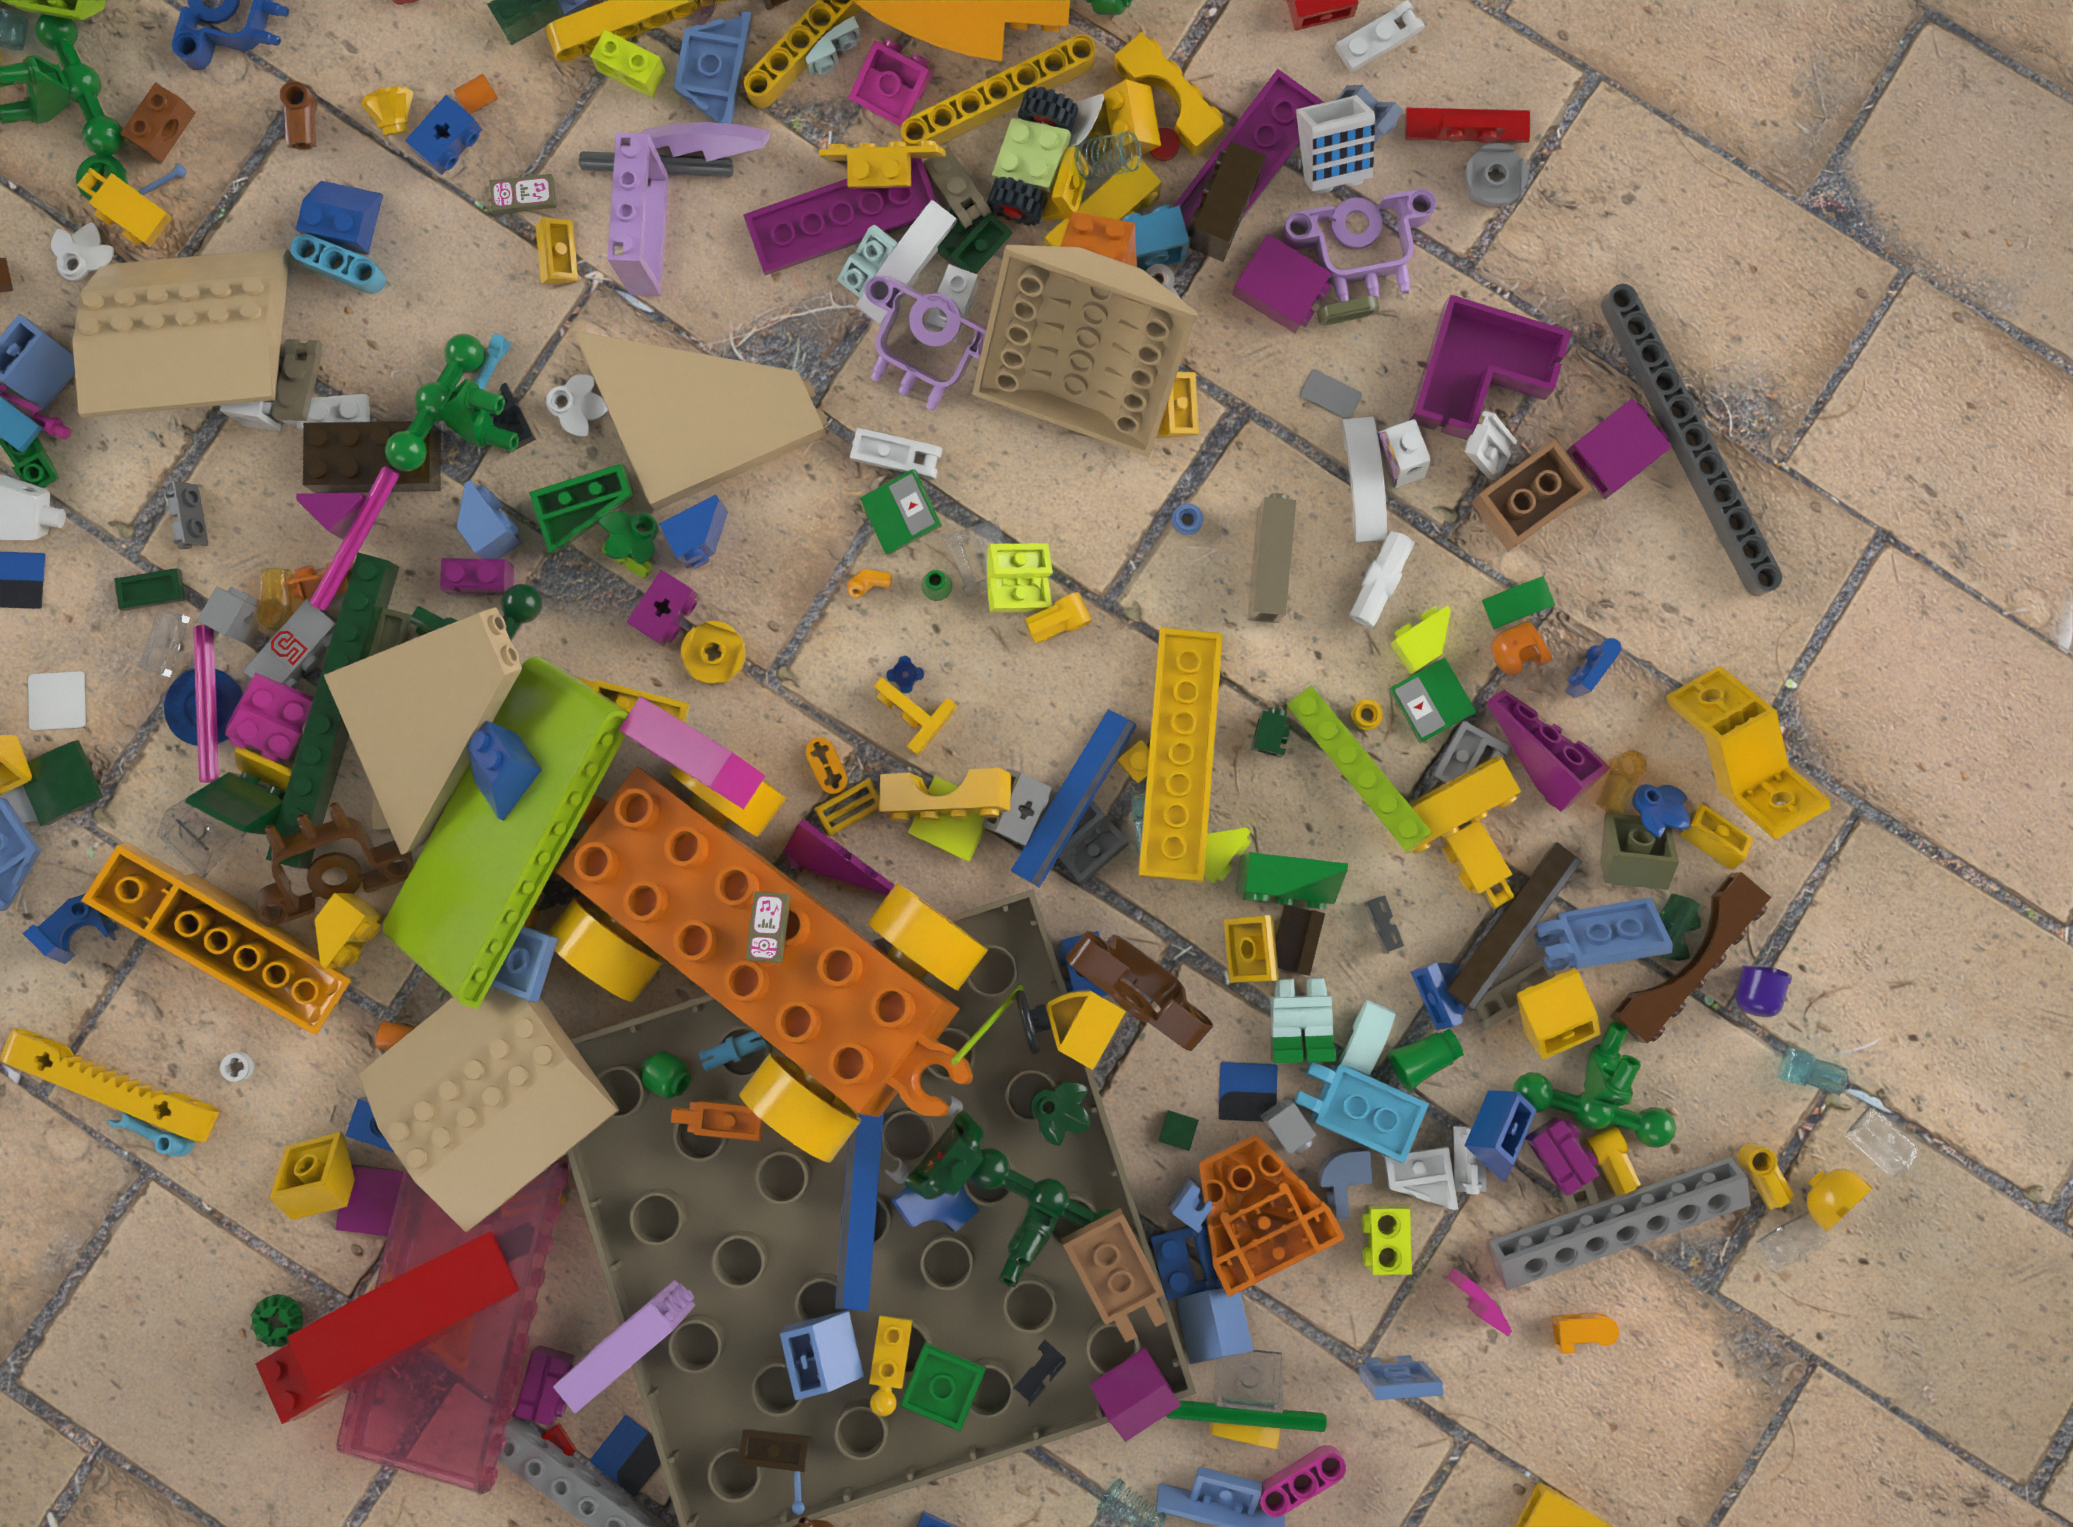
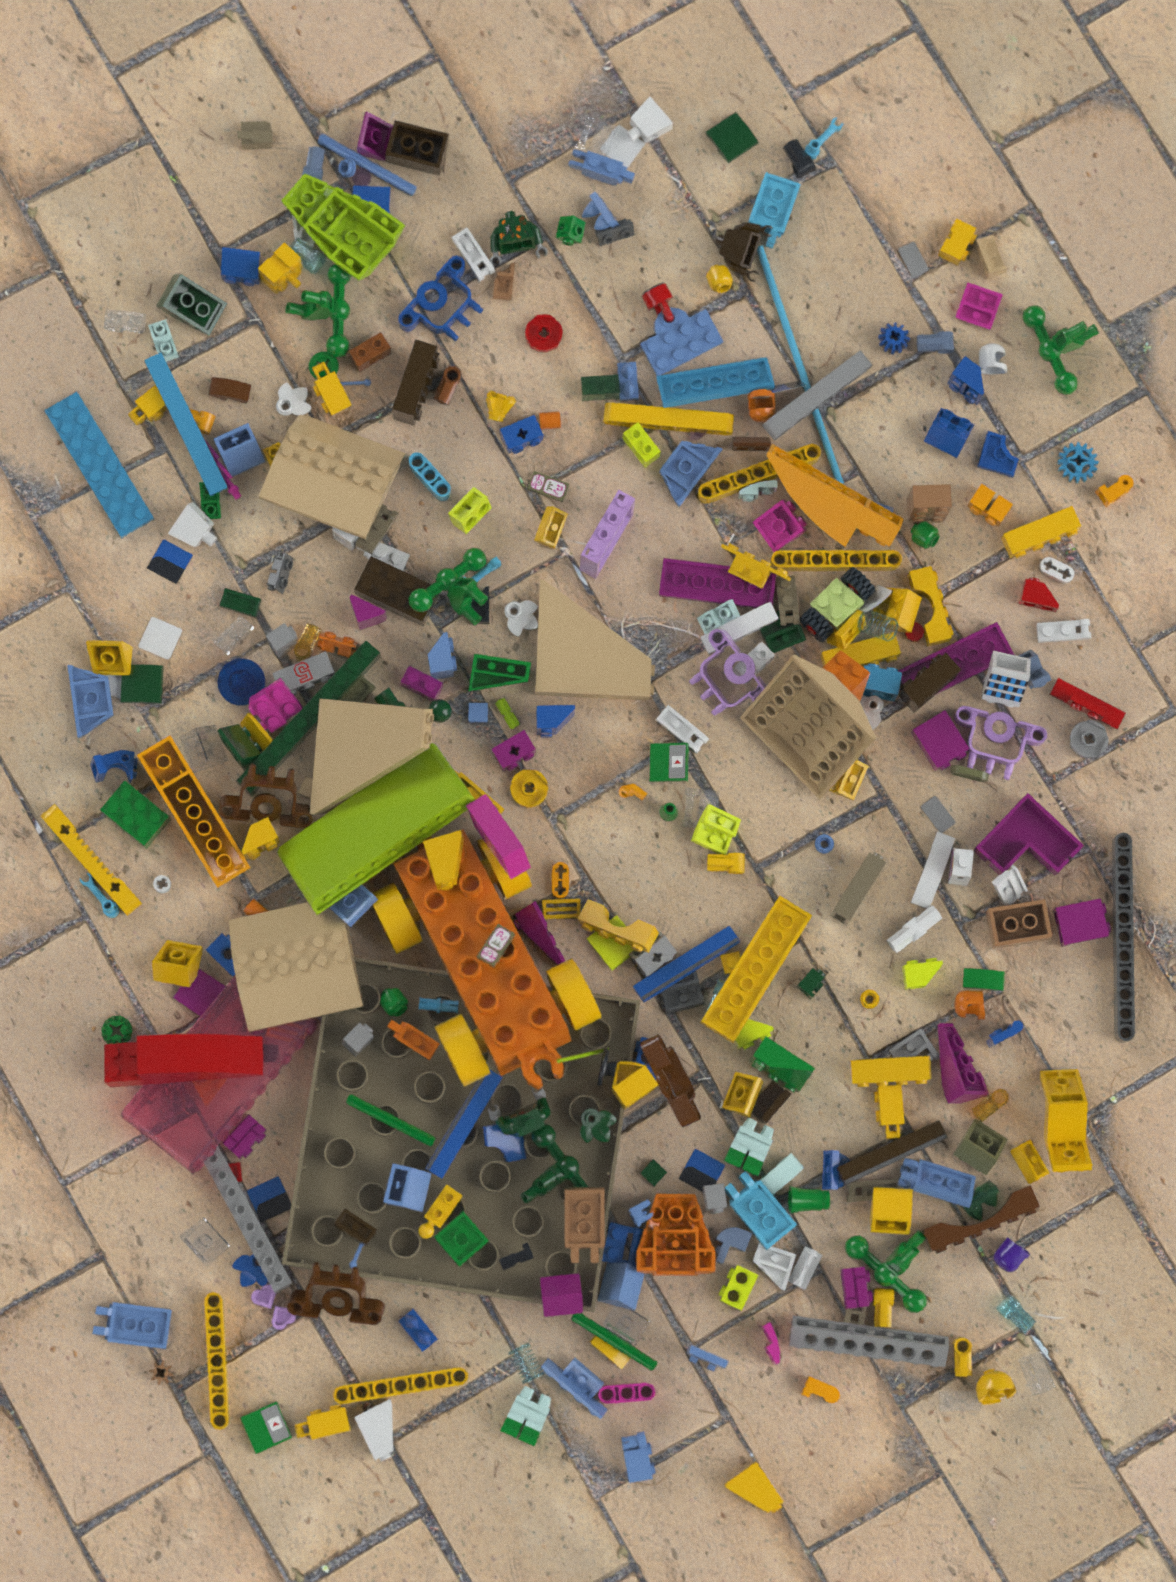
camera: 20 degrees right, 5 degrees down
dark pink axle [193,625,219,783] -> none
blue slope [296,181,383,254] -> none
dark pink axle [310,466,399,610] -> none
blue slope [468,721,542,821] -> none
dark grey piece [537,877,581,911] -> none
lavender window [553,1280,695,1414] -> none
dark grey axle [579,151,734,177] -> none
green plate [598,511,658,565] -> none
lavender slope [640,122,770,162] -> none
yellow bracket [873,677,958,757] -> none
clear blue plate [886,656,924,694] -> none
lime plate [1287,685,1432,853] -> none
dark grey piece [1364,895,1404,954] -> none
green tile [1389,657,1476,743] -> none
blue slope [1464,1090,1537,1181] -> none
blue plate [1632,784,1690,838] -> none
none -> green brick [100,780,171,849]
none -> light grey brick [342,1022,374,1057]
none -> green axle [346,1094,436,1146]
none -> dark brown brick [392,339,440,426]
none -> yellow slope [423,830,464,890]
none -> neon yellow brick [448,487,492,534]
none -> medium blue tile [468,703,488,723]

